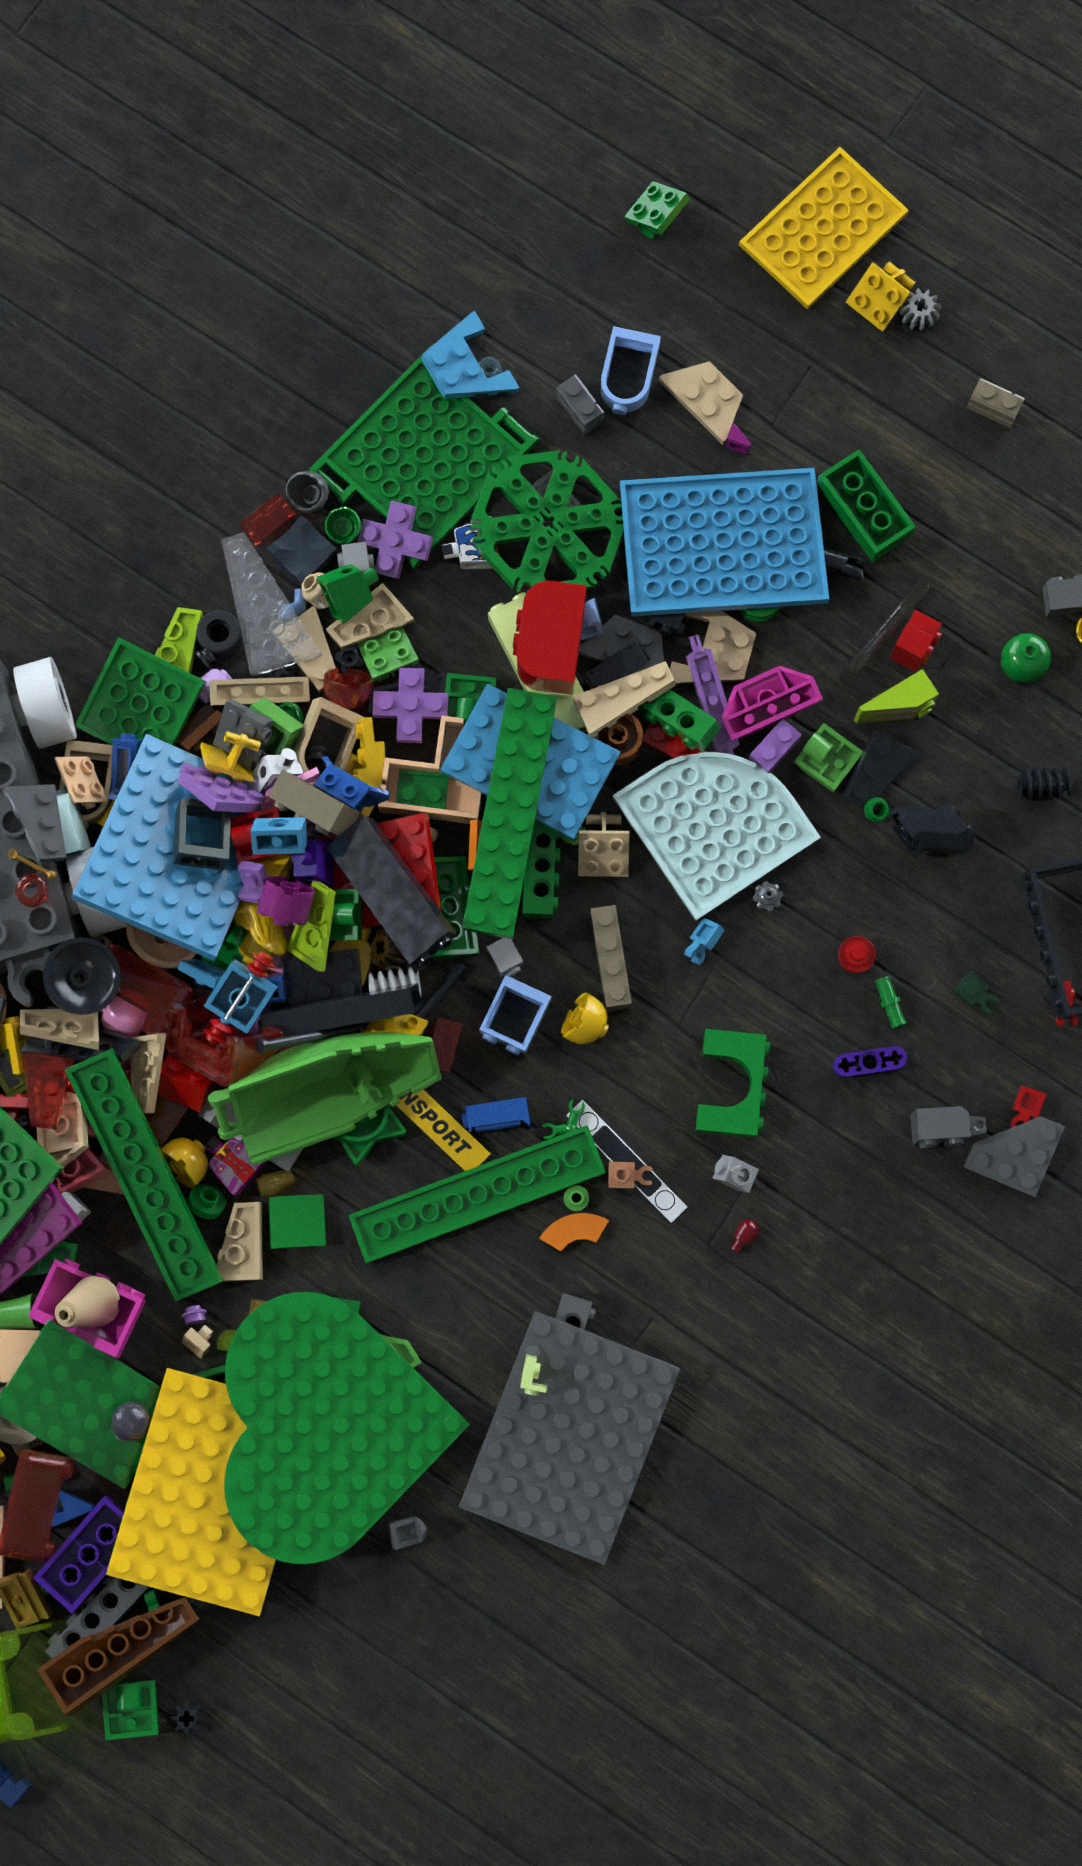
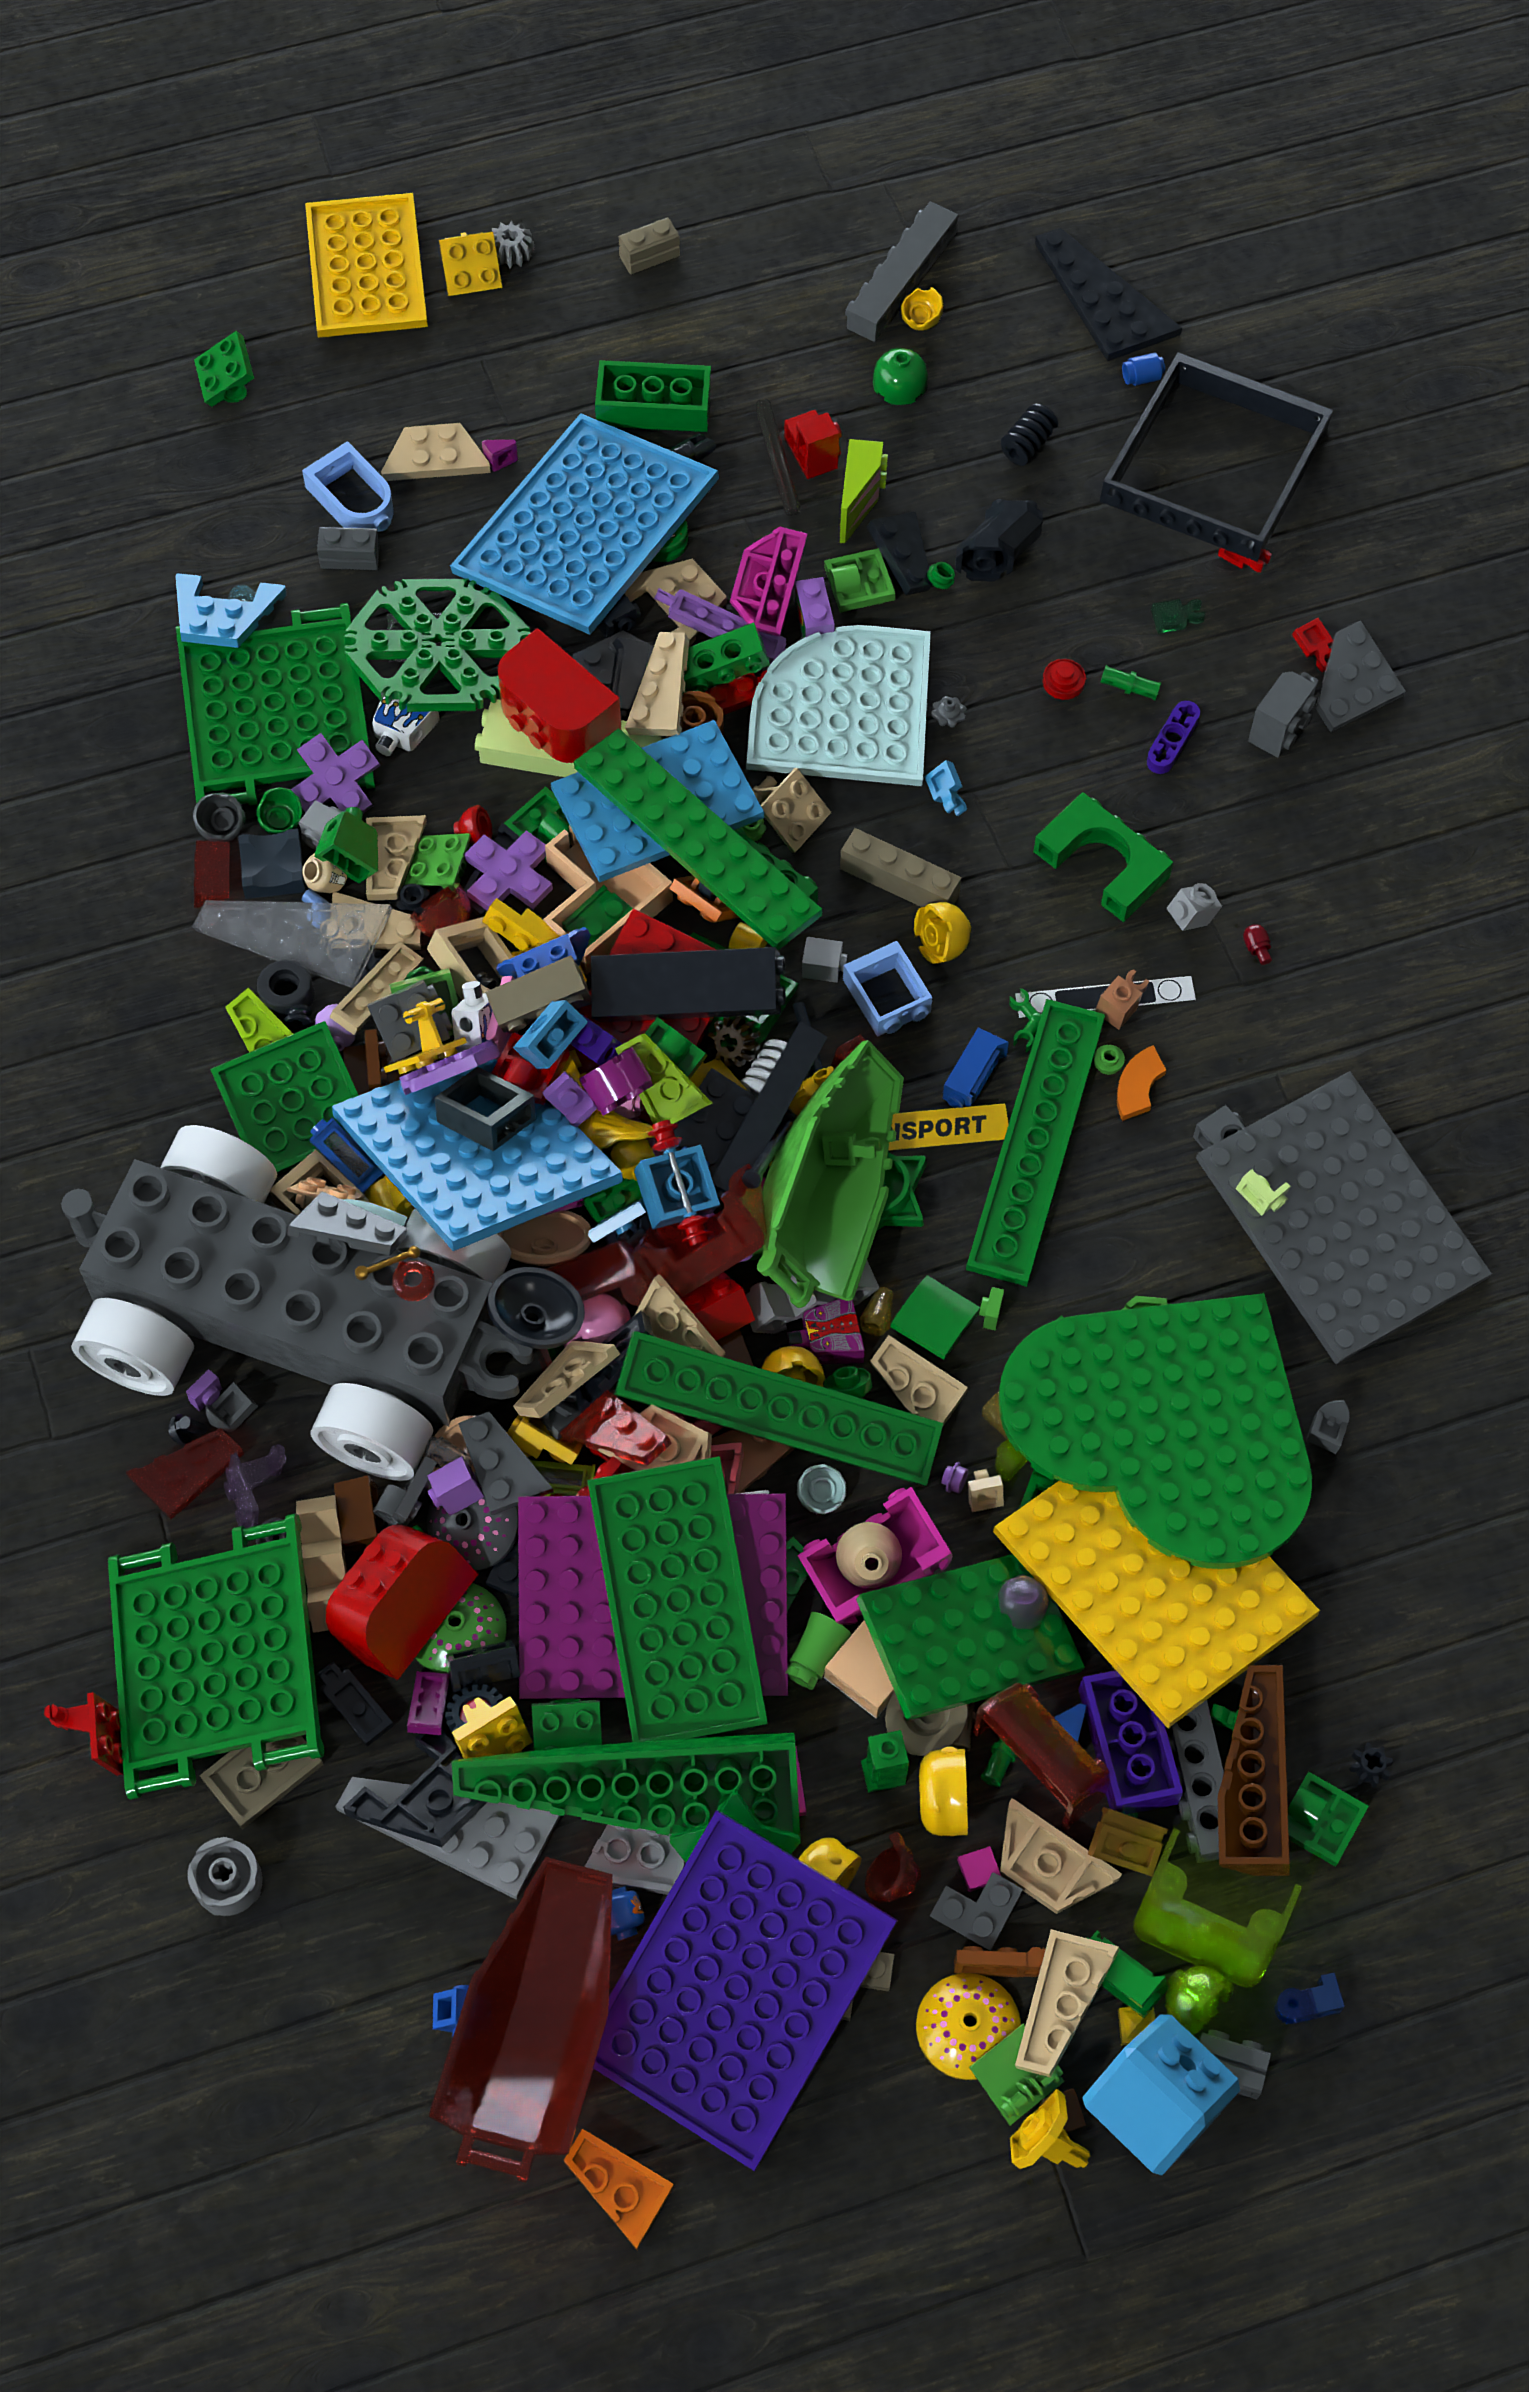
camera: 55 degrees left, 15 degrees down
none -> red brick [454,805,492,845]
none -> light aqua hair [797,1464,846,1514]
none -> bright green plate [979,1287,1004,1330]

